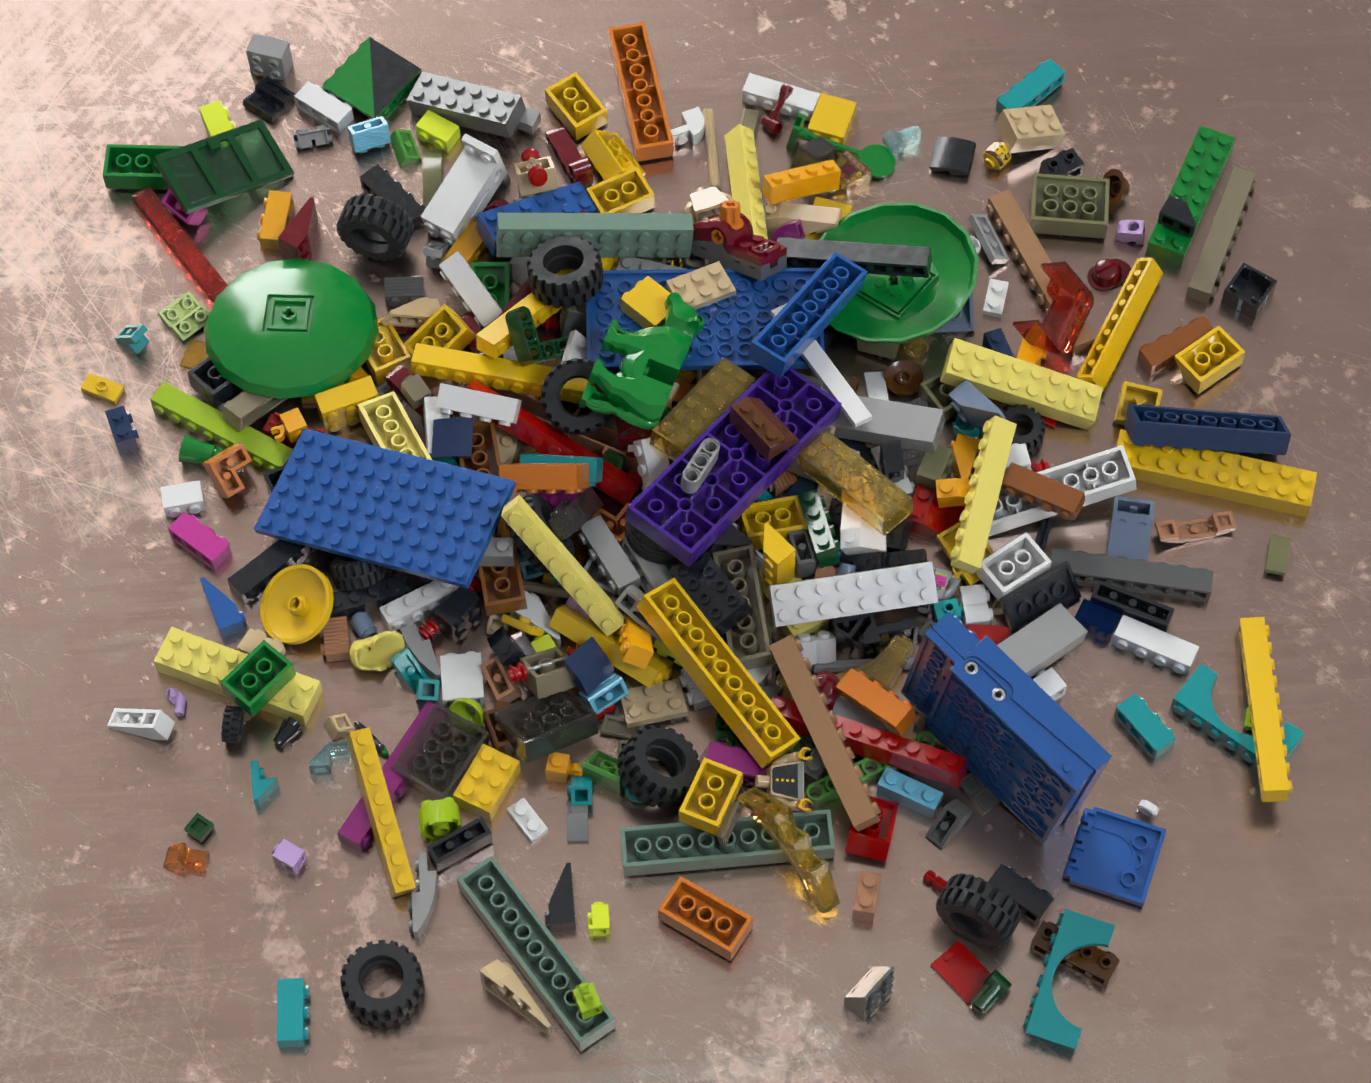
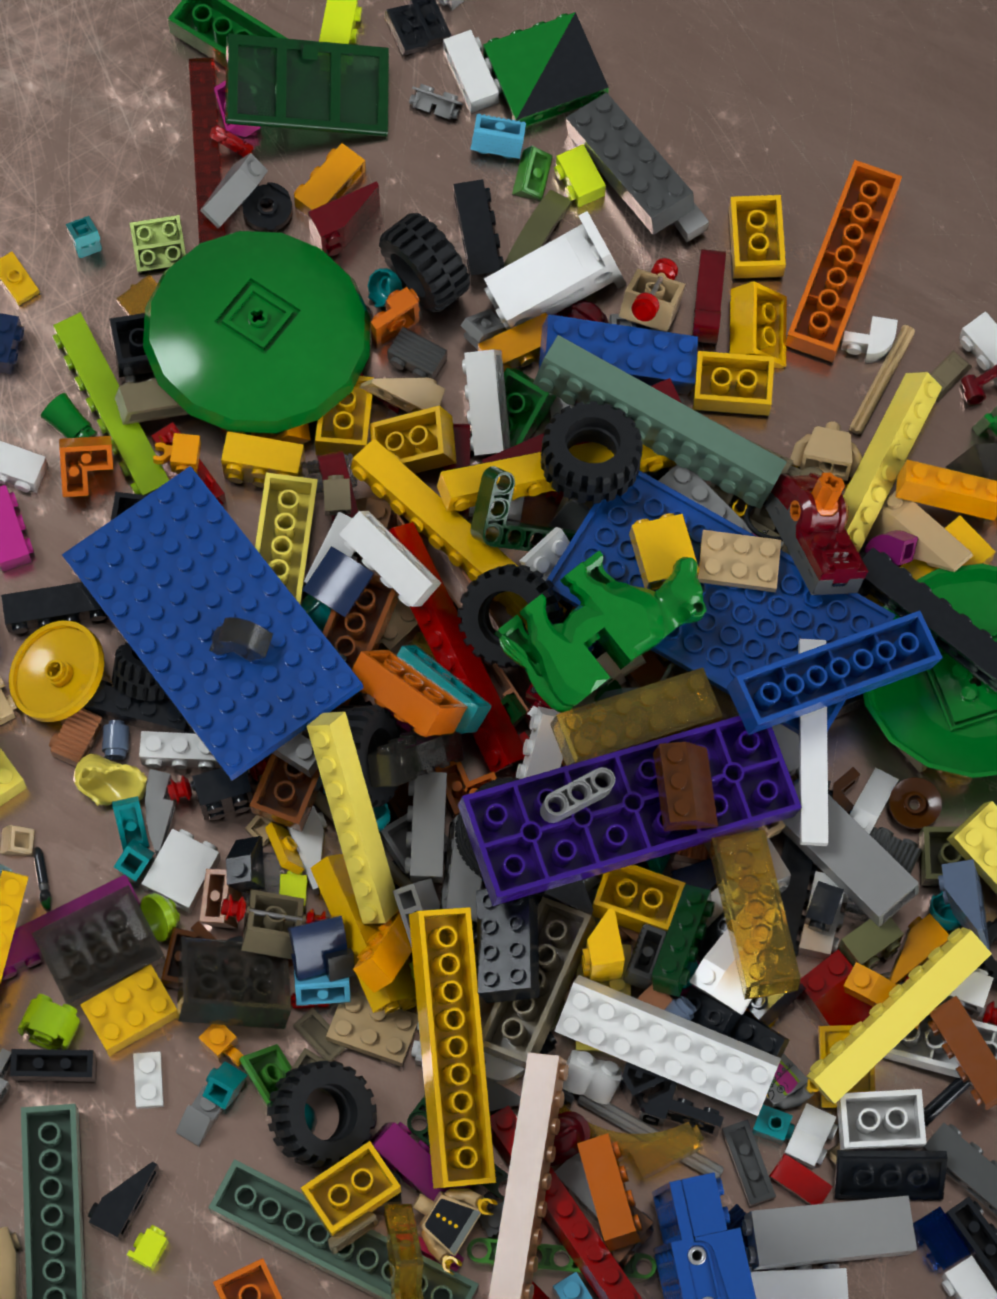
camera: 30 degrees right, 10 degrees up
none -> light grey slope [200,153,268,228]
none -> red axle [209,125,253,157]
none -> clear smoke brick [210,617,273,661]
none -> black plate [242,182,293,232]
none -> black tile [325,948,356,982]
none -> teal hair [367,268,402,308]
none -> orange plate [370,287,420,349]

